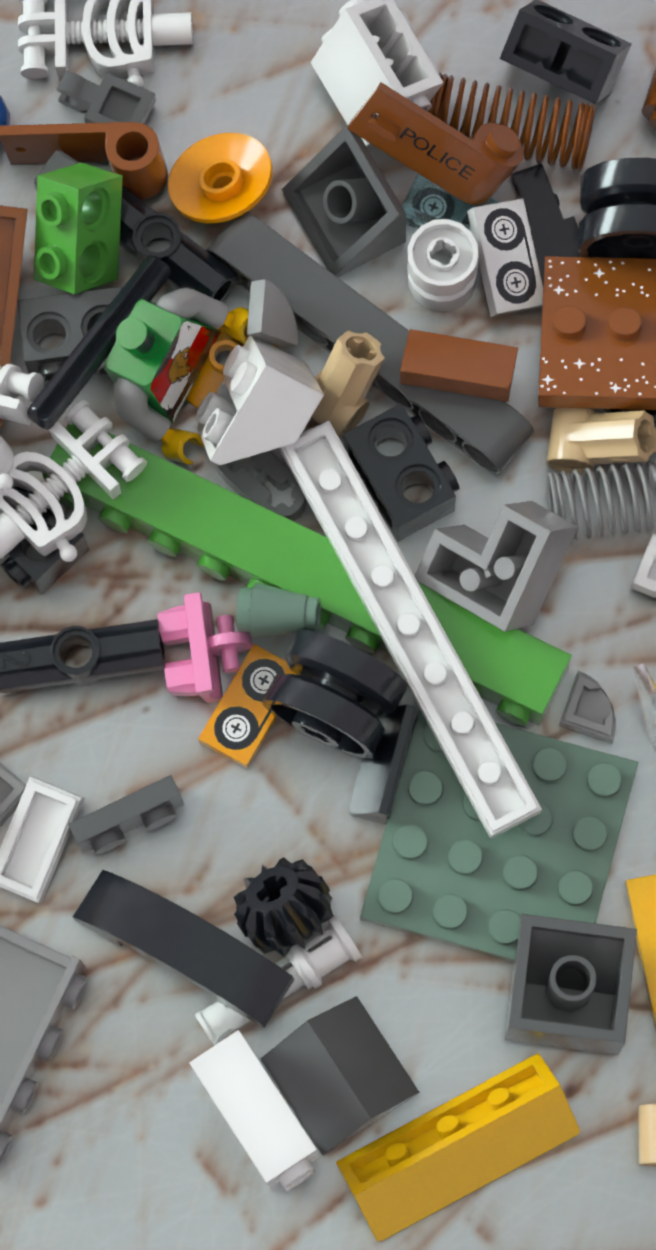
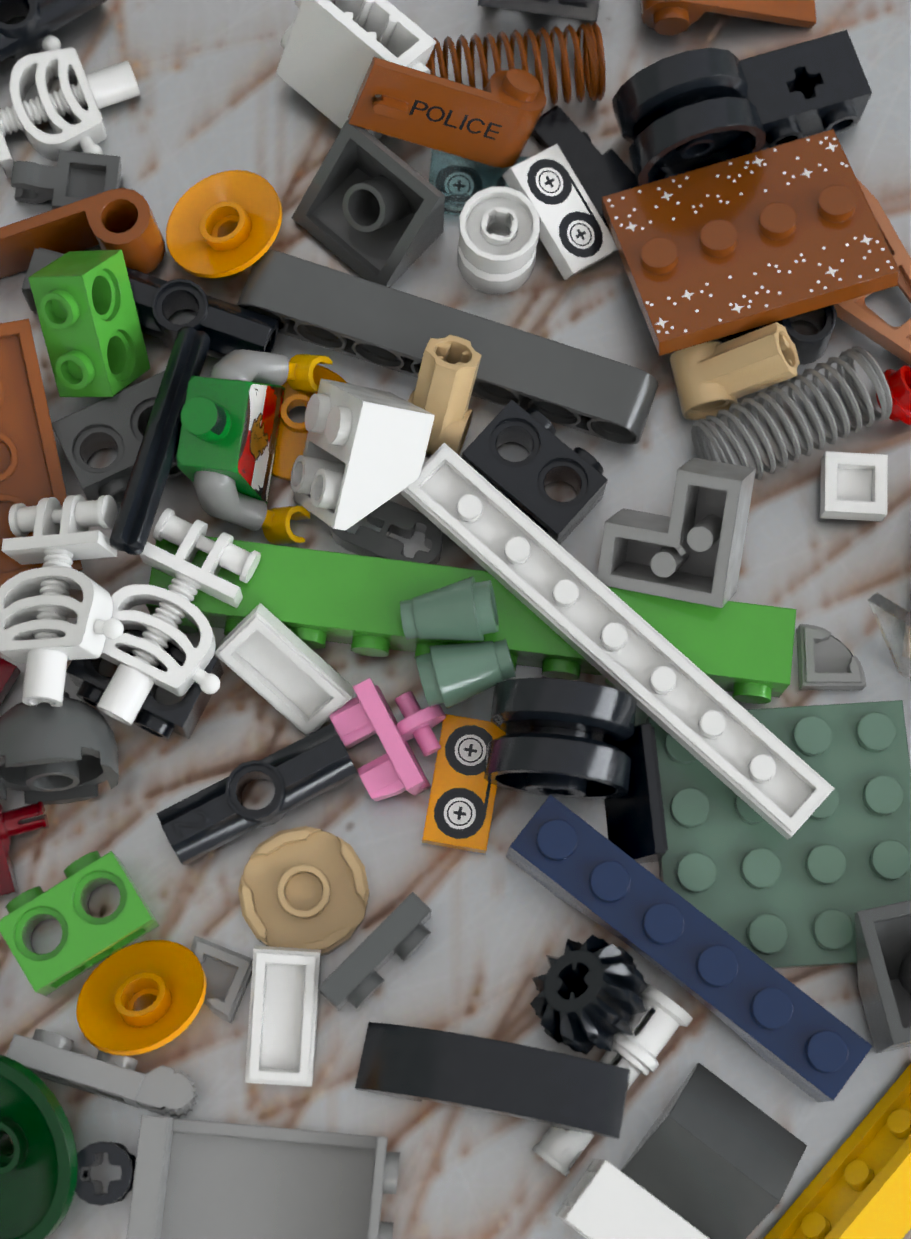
camera: 30 degrees left, 0 degrees up
light grey tile [247,279,298,348] -> none
dark orange slope [400,329,518,402] -> none
none -> white tile [215,603,354,736]
none -> tan tile [238,826,370,956]
none -> sand green cone [400,576,499,641]
none -> dark blue arch [506,794,873,1102]

